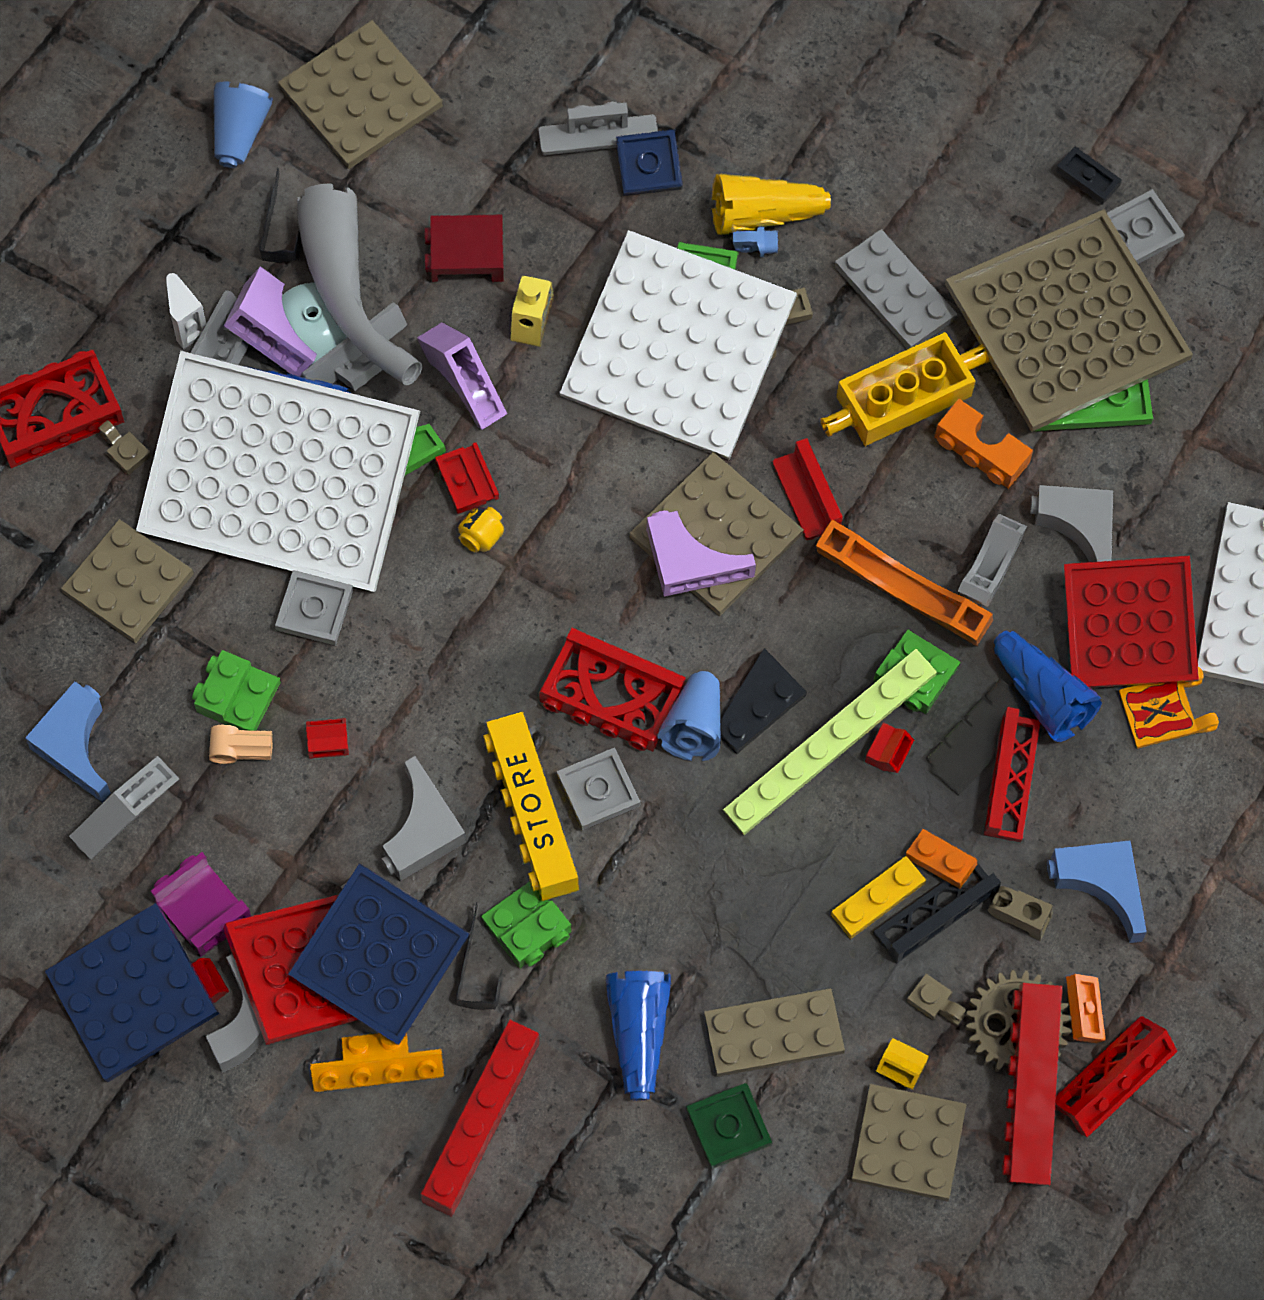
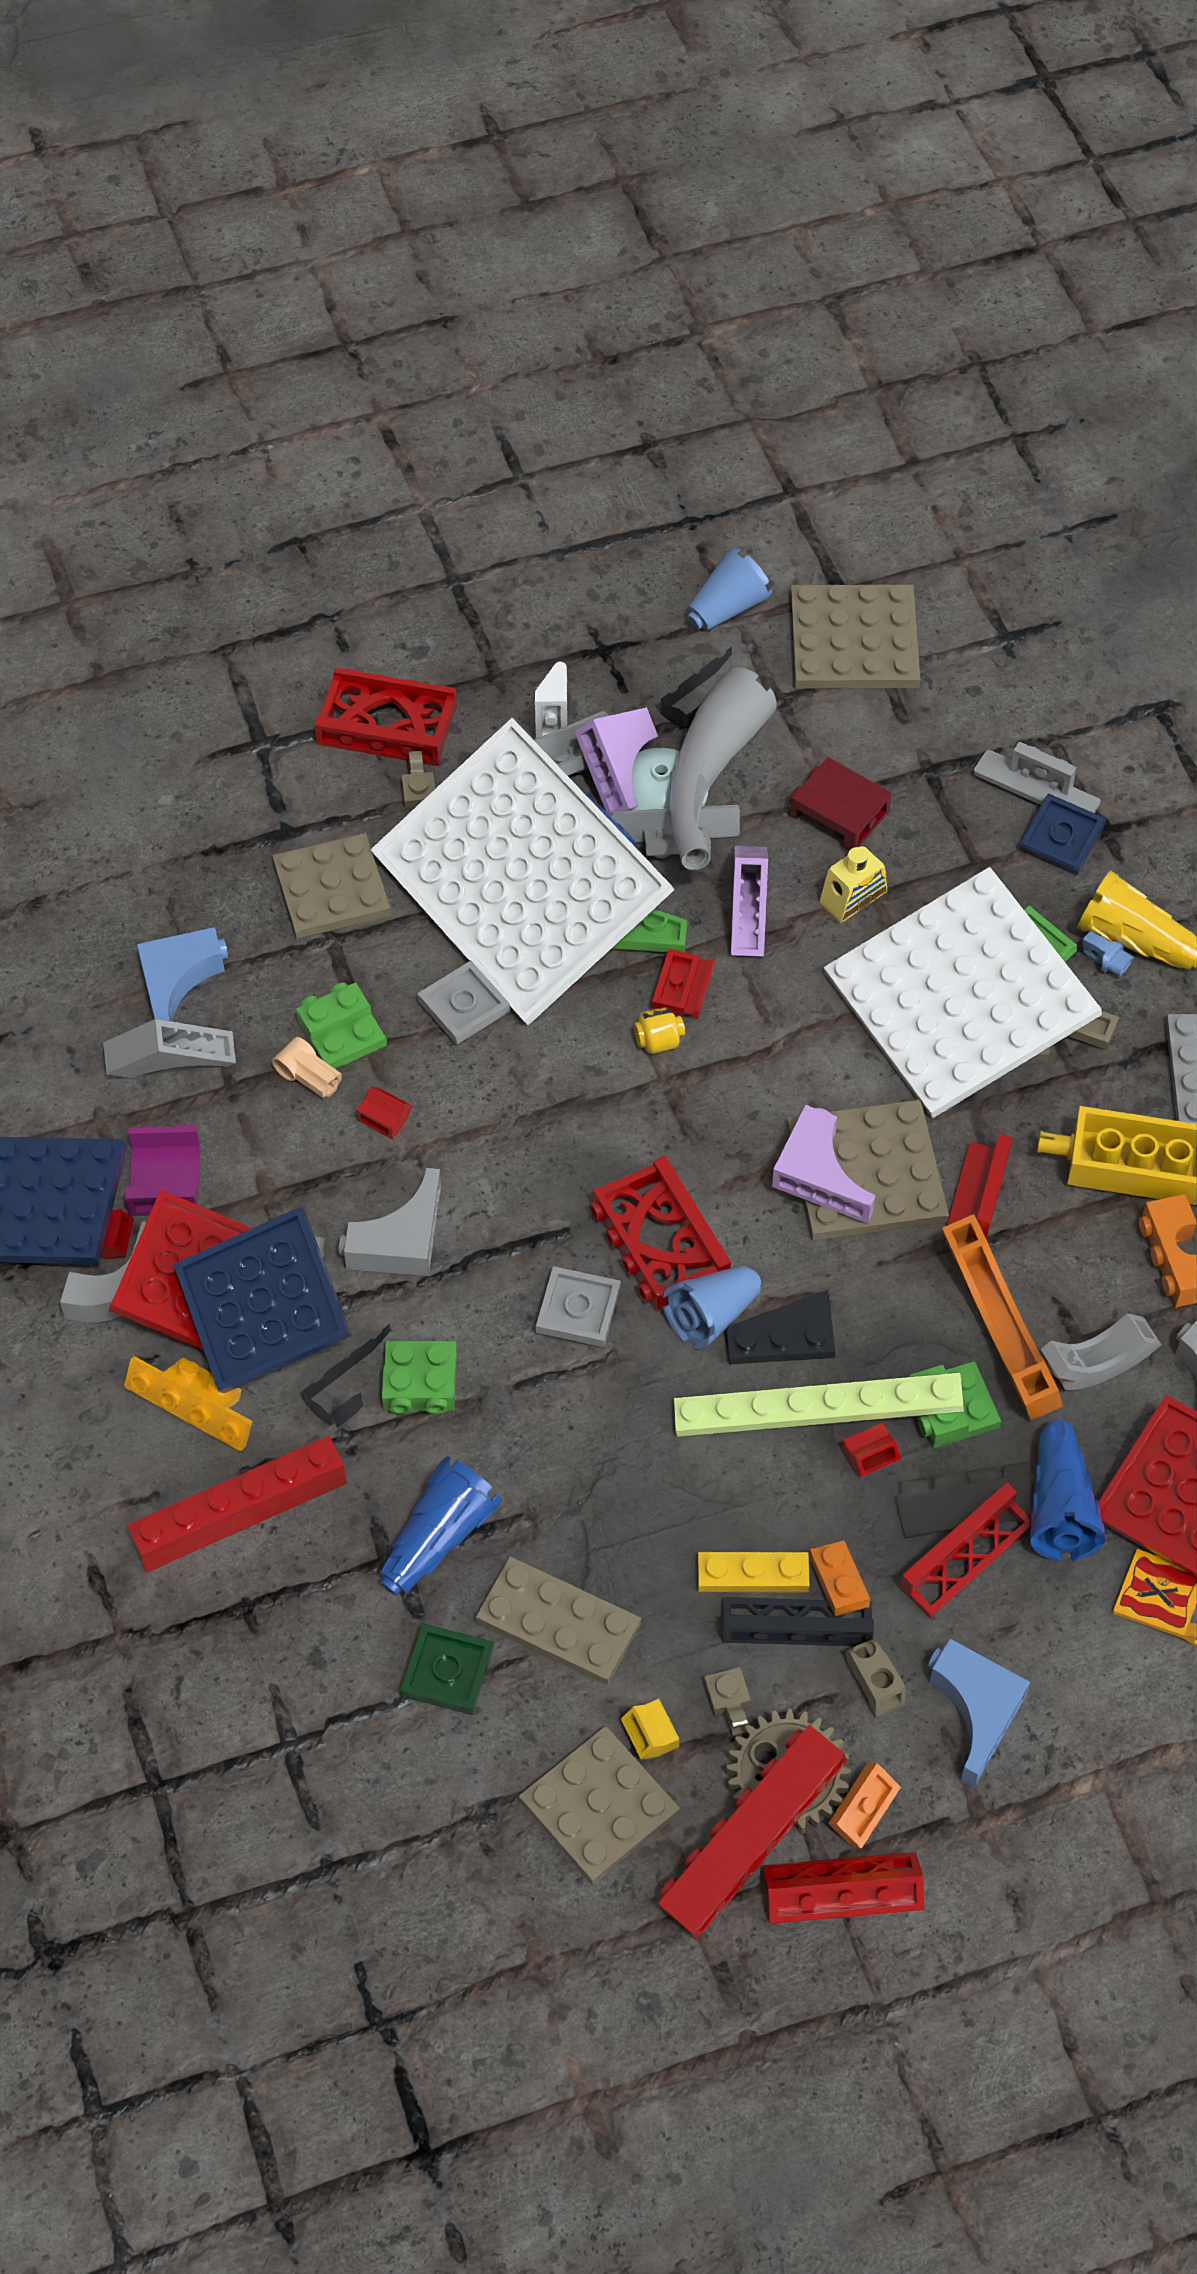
camera: 40 degrees right, 10 degrees down
yellow brick [483,712,579,901] -> none

